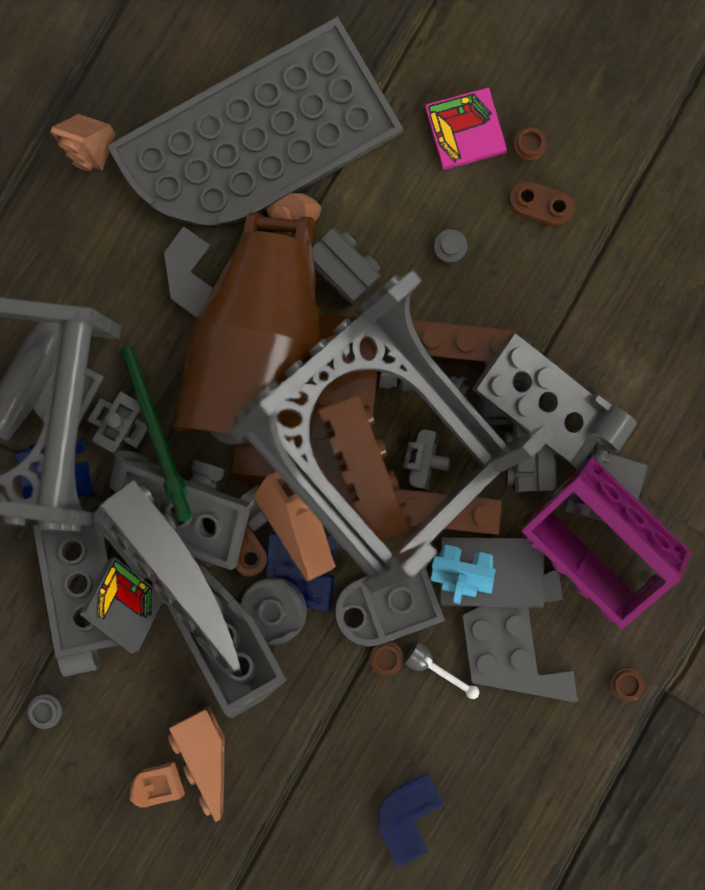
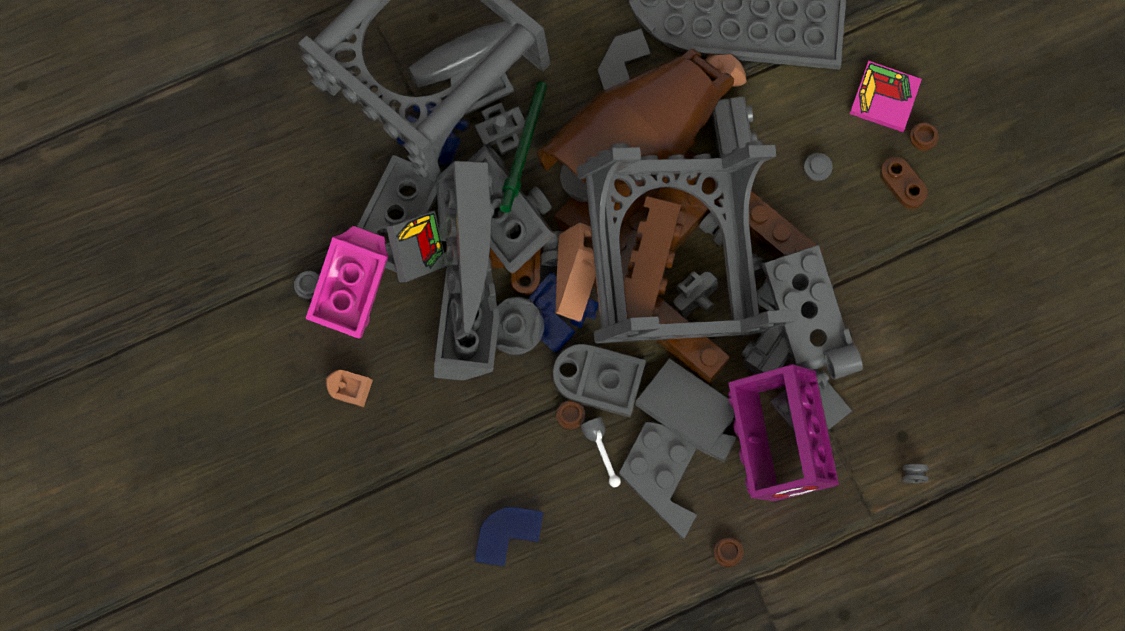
camera: 30 degrees right, 10 degrees down
nougat slope [168,706,225,822] -> none
medium azure hips [431,545,496,604] -> none
none -> dark pink slope [306,226,388,339]

